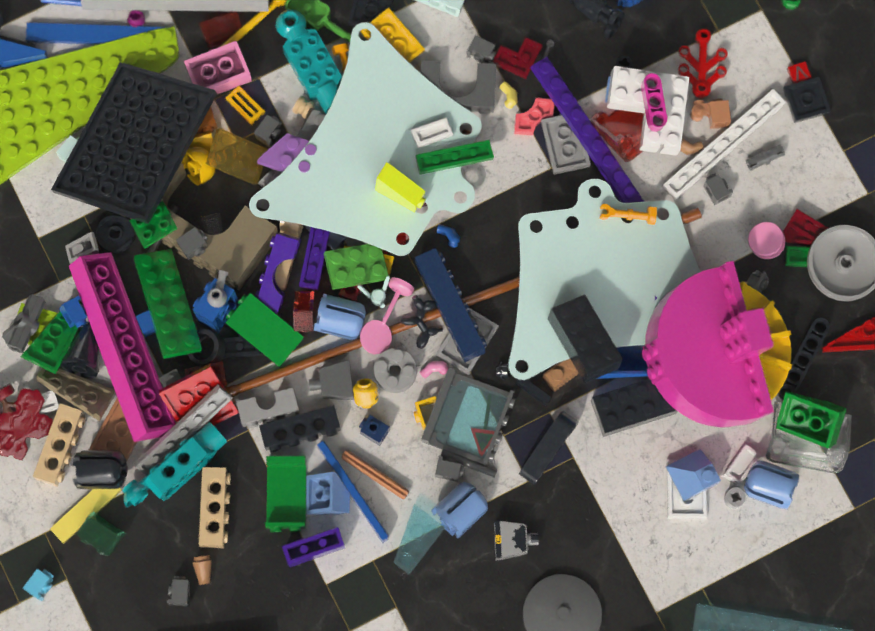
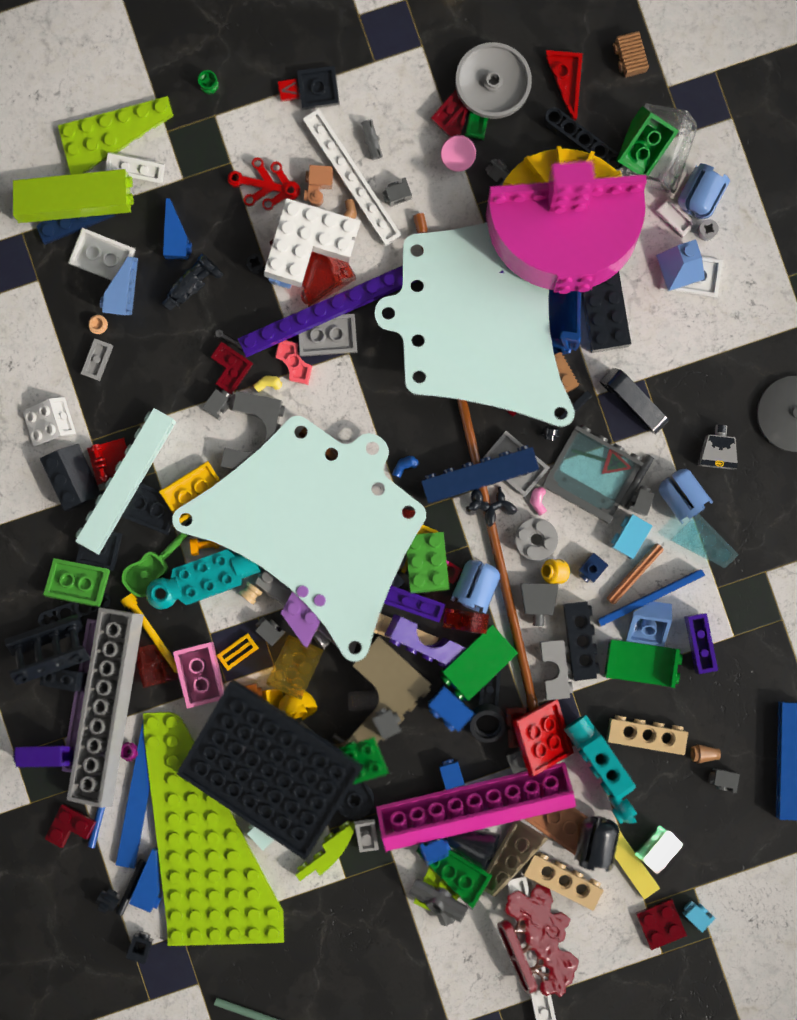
camera: 80 degrees left, 10 degrees up
green plate [134,249,202,359] -> none
light grey tile [134,385,233,476] -> none
light grey bar [207,270,228,308] -> none
light aqua plant [358,276,390,309] -> none
bright pink piece [360,277,414,354] -> none
neon yellow slope [375,162,426,213] -> none
white tile [411,117,453,148] -> none
yellow bracket [413,396,437,430] -> none
green plate [415,140,494,175] -> none
black brick [548,295,623,384] -> none
light orange piece [599,204,657,225] -> none
dark pink beam [641,73,667,132] -> none
none -> lime slope [295,820,355,881]
none -> medium azure brick [611,514,652,559]
none -> dark red plate [636,898,687,950]

